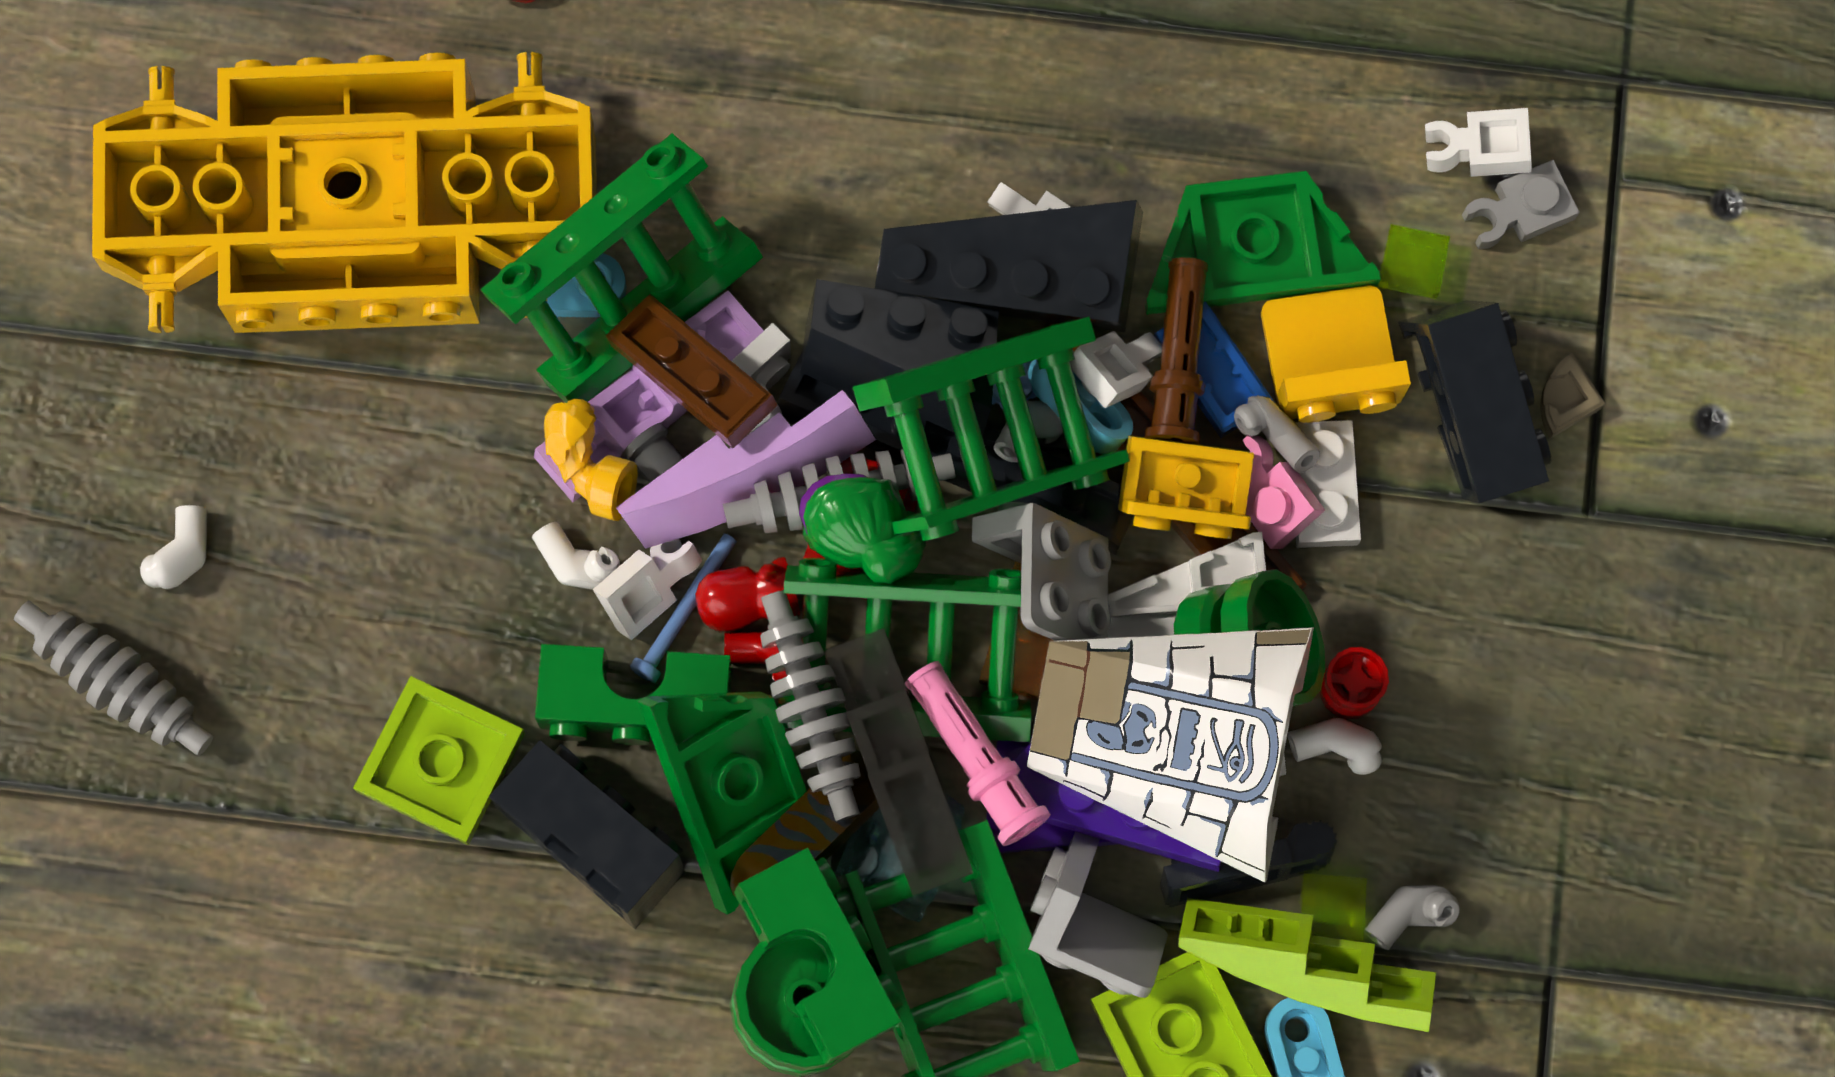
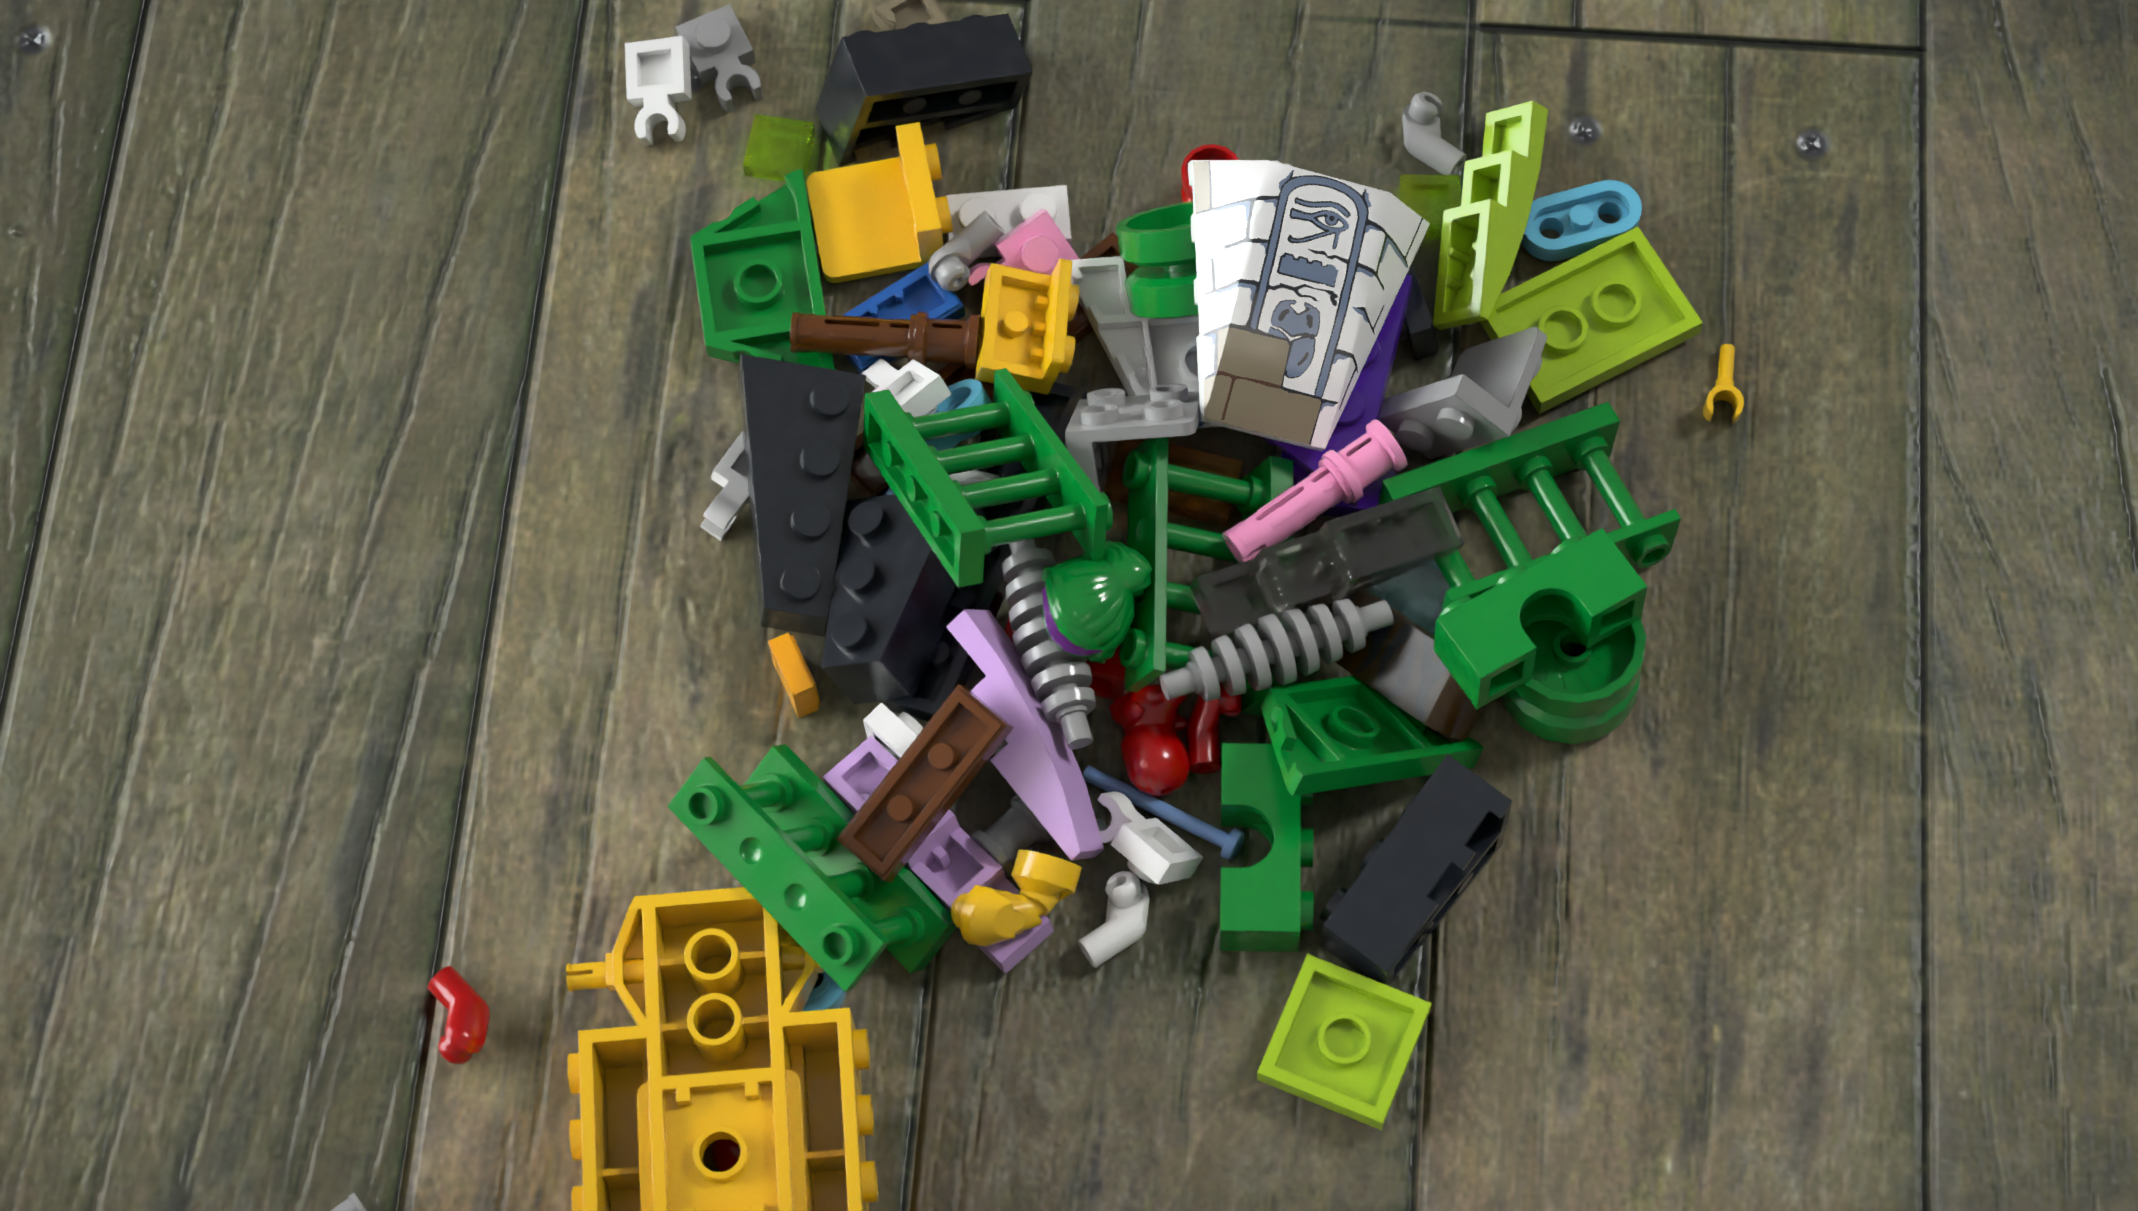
camera: 85 degrees left, 10 degrees down
none -> light orange tile [768,632,821,718]

